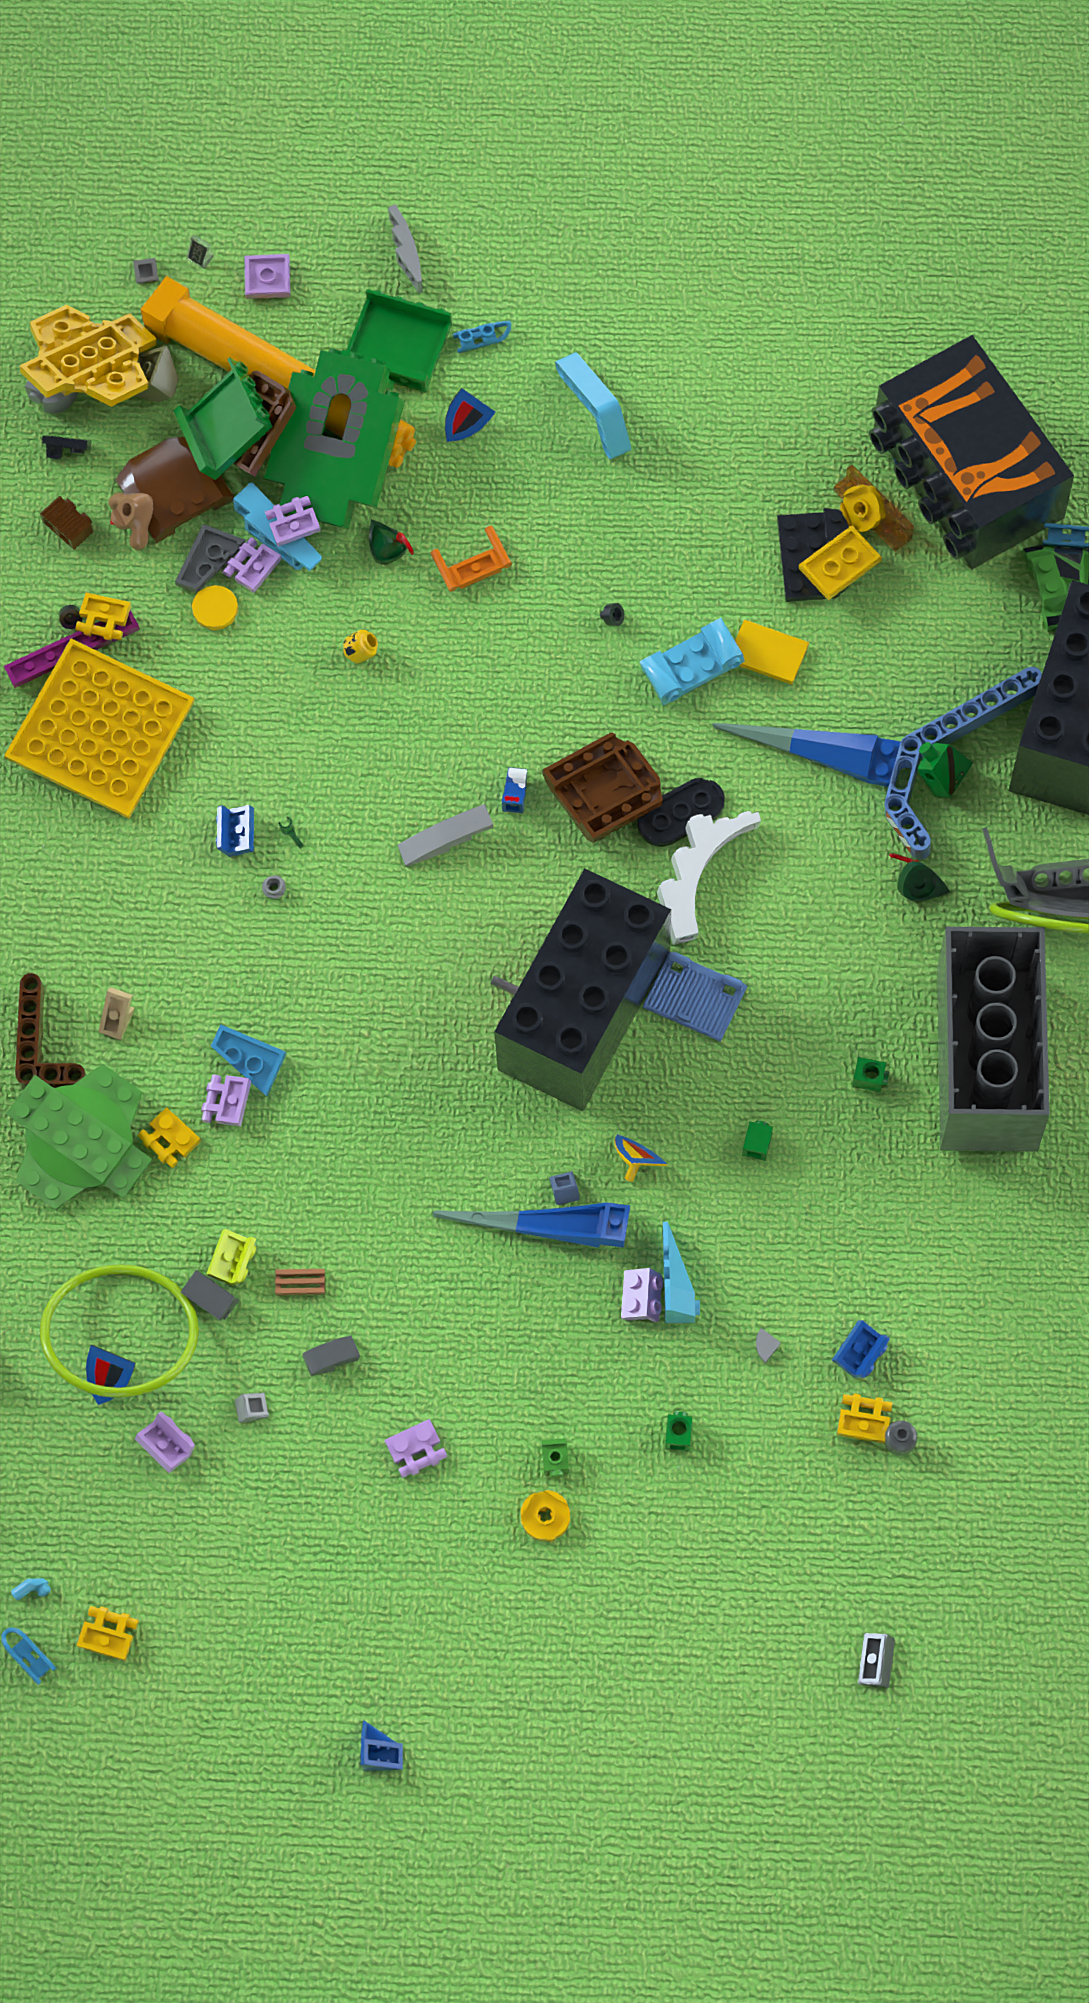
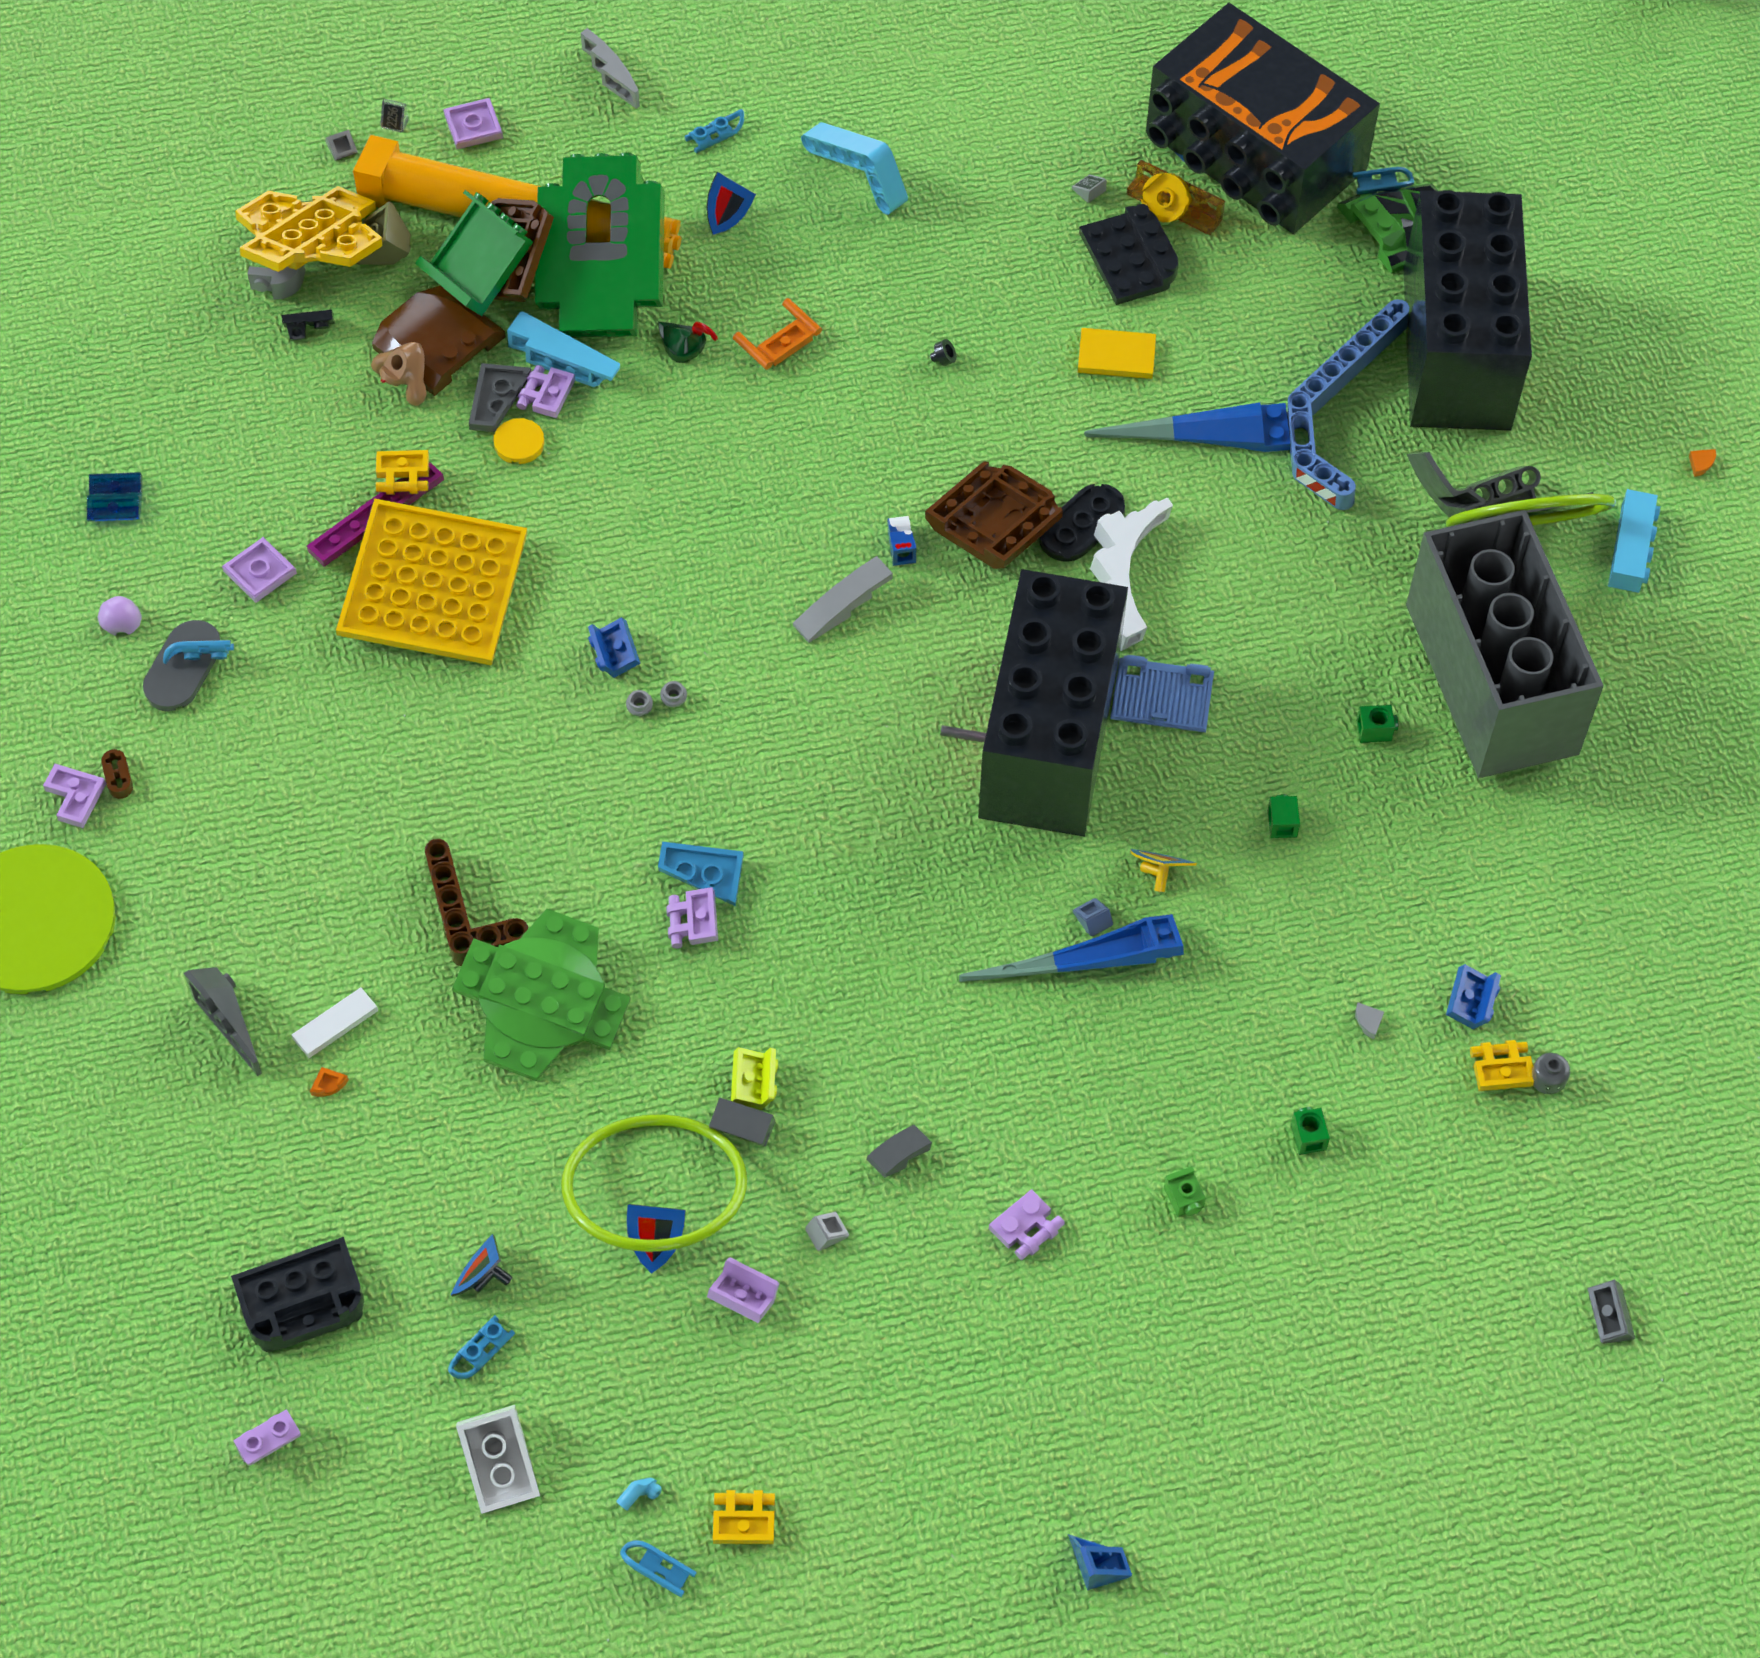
camera: 20 degrees left, 10 degrees down
reddish brown brick [40,496,93,550] -> none
black tile [59,605,82,629] -> none
tan slope [98,987,134,1040] -> none
yellow plate [137,1107,201,1168] -> none
lavender plate [265,496,321,547] -> none
nougat tile [275,1269,325,1296] -> none
clear green hand [279,817,304,849] -> none
green panel [342,289,452,392] -> none
yellow head [343,630,378,663] -> none
yellow plate [521,1490,570,1542] -> none
bracket [621,1268,663,1322] -> none
medium azure piece [640,618,745,706] -> none
medium azure wedge [663,1222,700,1323] -> none
yellow tile [799,525,882,601] -> none
dark green piece [889,853,950,901] -> none
green torso [918,742,973,798] -> none
none -> light grey plate [626,690,653,716]
none -> light grey slope [1072,174,1107,203]

